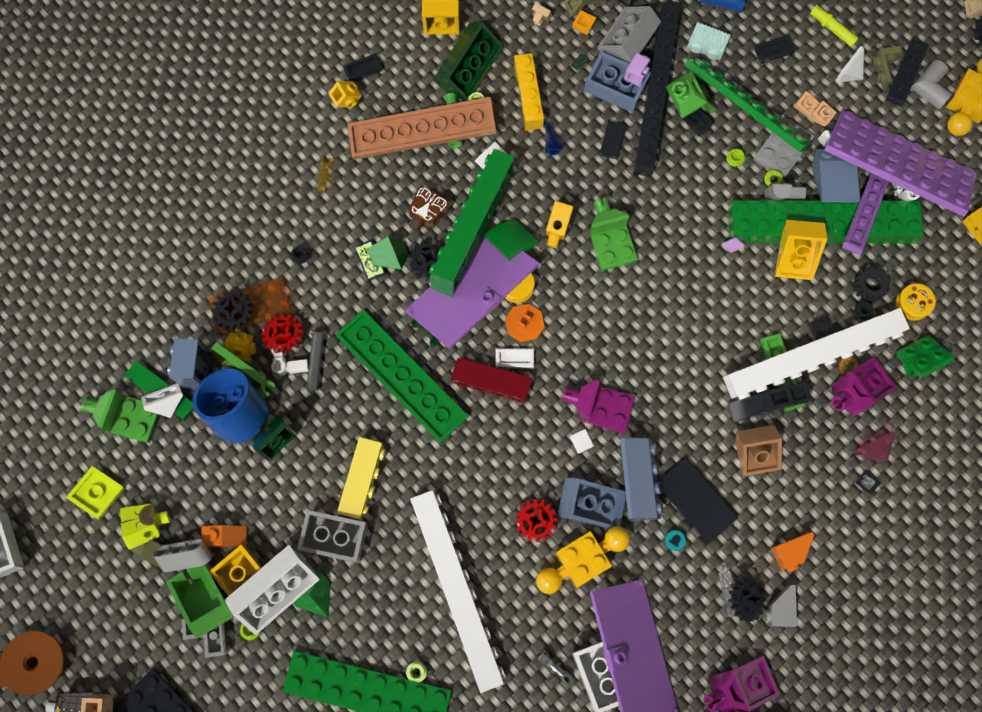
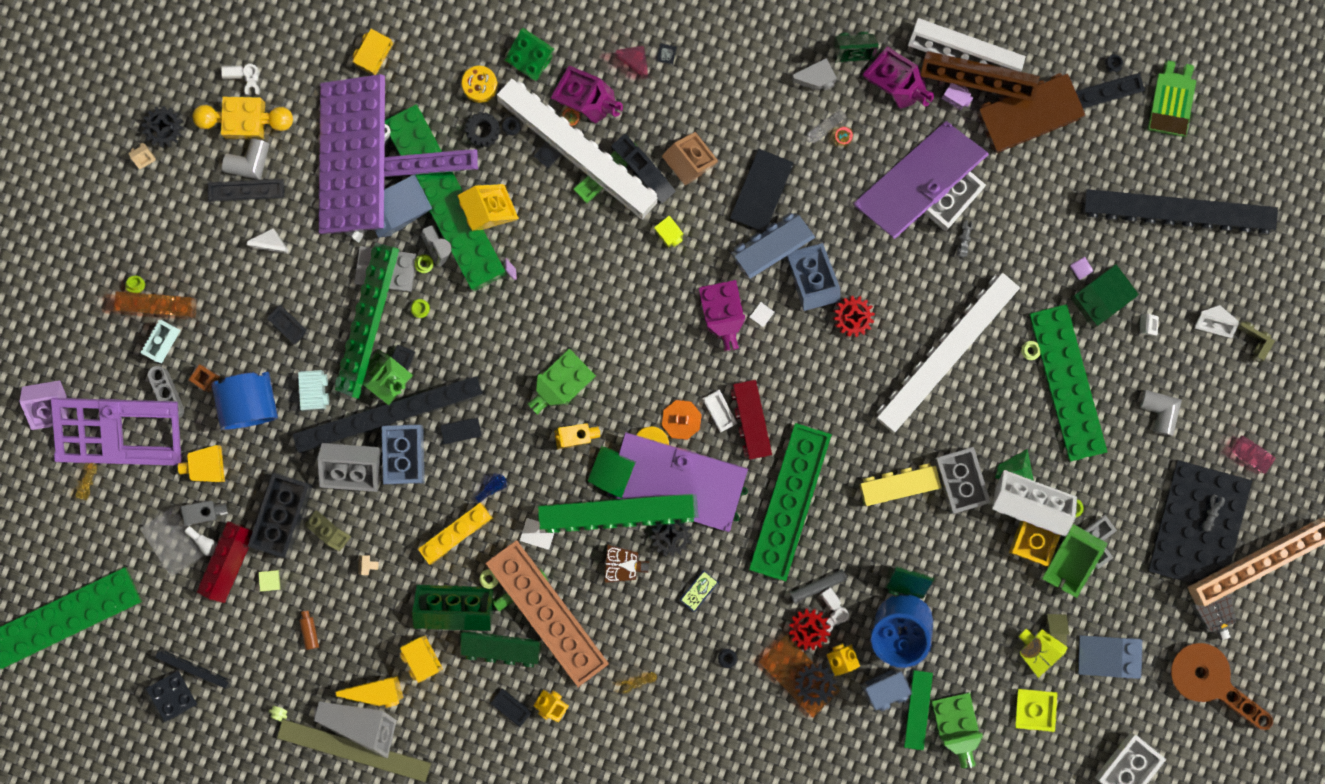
camera: 115 degrees left, 10 degrees up
white slope [141,383,183,418] -> none
light grey beam [153,539,212,572] -> none
orange slope [202,525,247,549] -> none
bright green tile [207,342,276,398] -> none
slope [367,236,409,269] -> none
yellow brick [536,526,630,594] -> none
clear green tile [571,52,589,70] -> none
light orange plate [572,10,596,35] -> none
lavender brick [624,53,650,87] -> none
teal tile [665,530,686,551] -> none
black gear [728,576,766,622] -> none
orange slope [771,532,814,572] -> none
light nougat slope [793,91,837,126] -> none
neon yellow pin [810,4,859,47] -> none
olive bracket [873,46,902,89] -> none
none -> dark green slope [461,631,542,668]
none -> neon yellow brick [654,216,684,248]
none -> dark green slope [834,31,879,63]
none -> clear yellow tile [834,126,854,146]
none -> sand blue slope [1078,635,1142,679]

